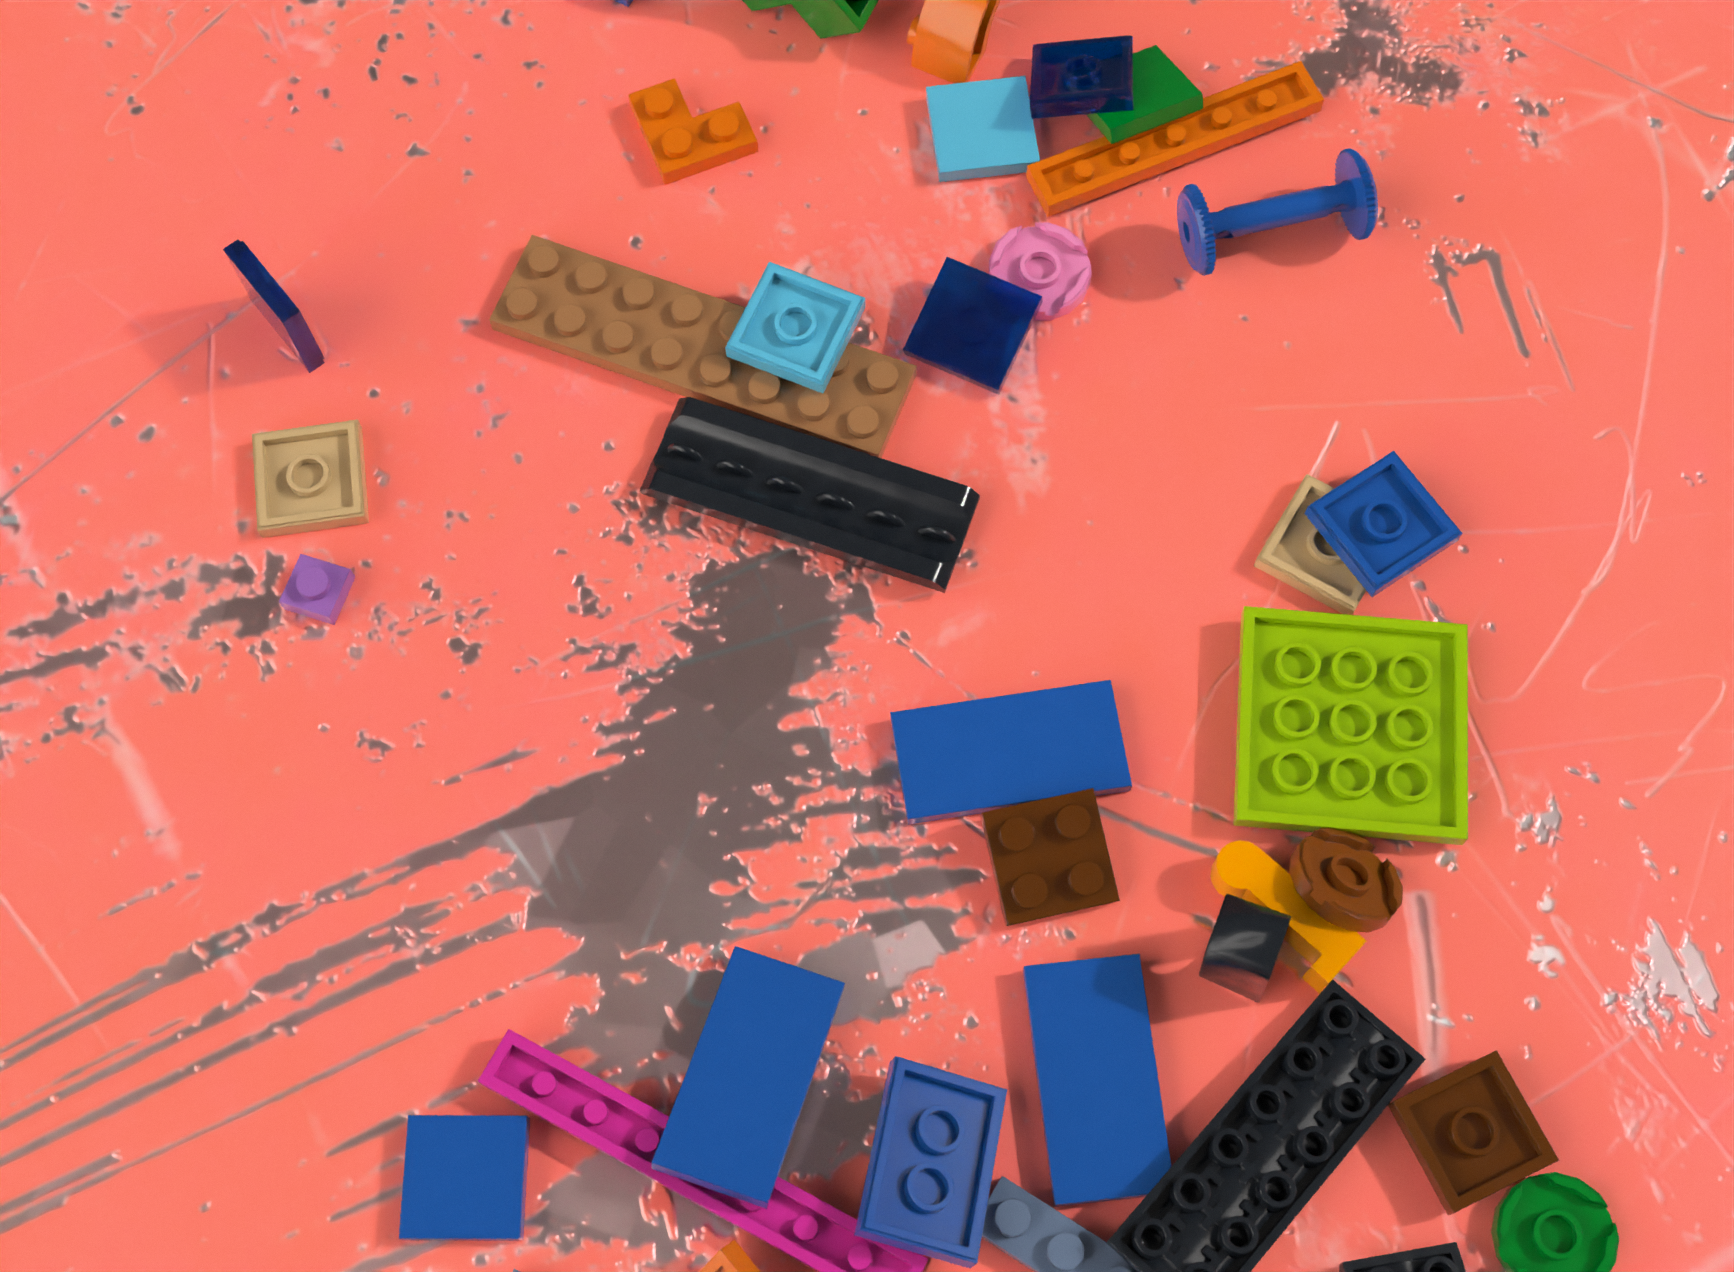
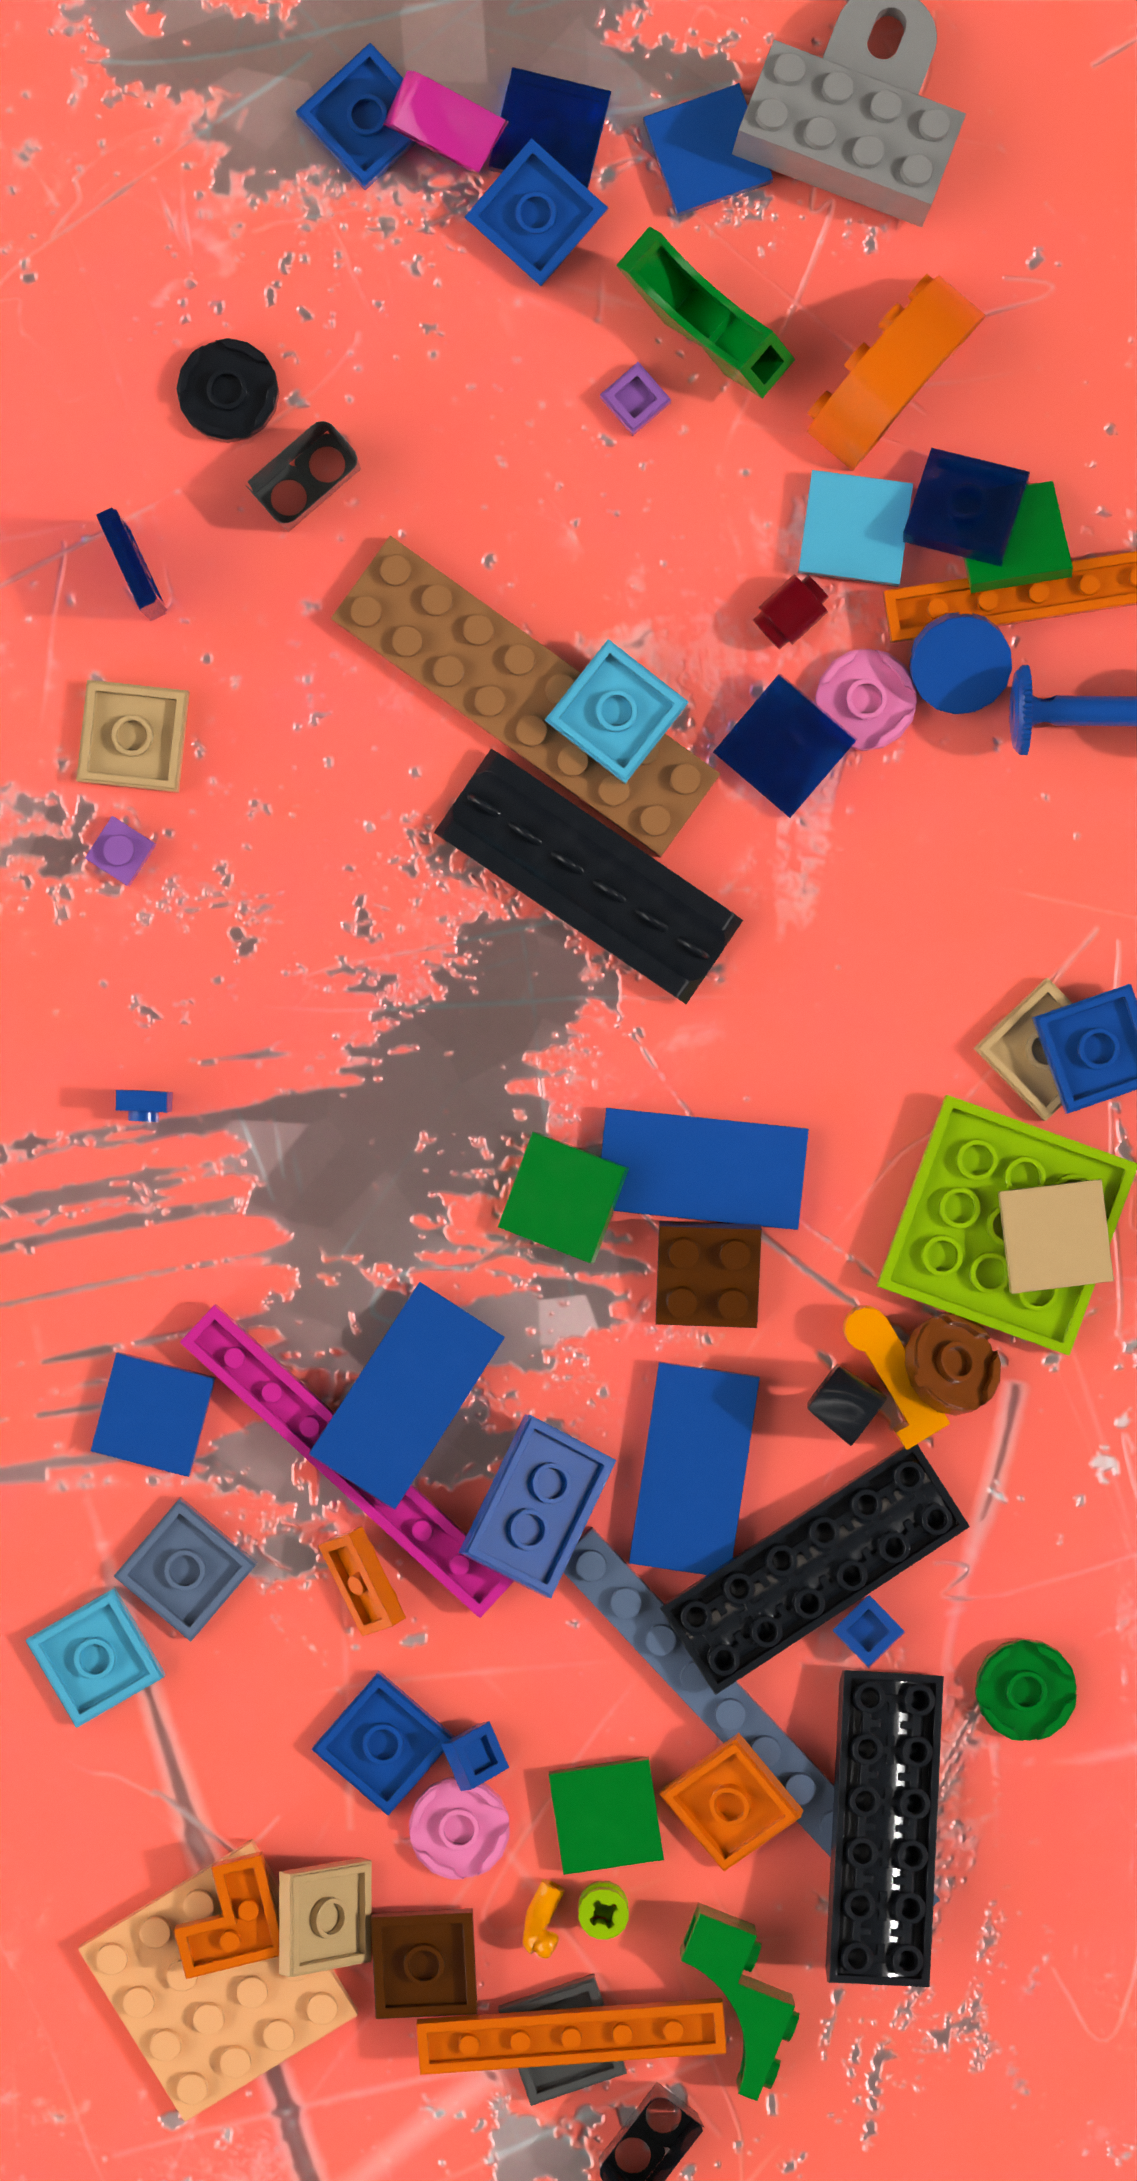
camera: 10 degrees right, 20 degrees up
orange plate [628,78,759,185] -> none
reddish brown plate [1388,1050,1559,1216] -> none
none -> blue plate [115,1090,173,1122]
none -> black tile [176,338,279,443]
none -> dark grey piece [246,421,361,532]
none -> green tile [498,1132,629,1264]
none -> medium lavender tile [600,362,672,436]
none -> dark red brick [752,575,829,650]
none -> blue plate [833,1595,905,1669]
none -> blue tile [909,612,1012,715]
none -> tan tile [998,1179,1114,1294]

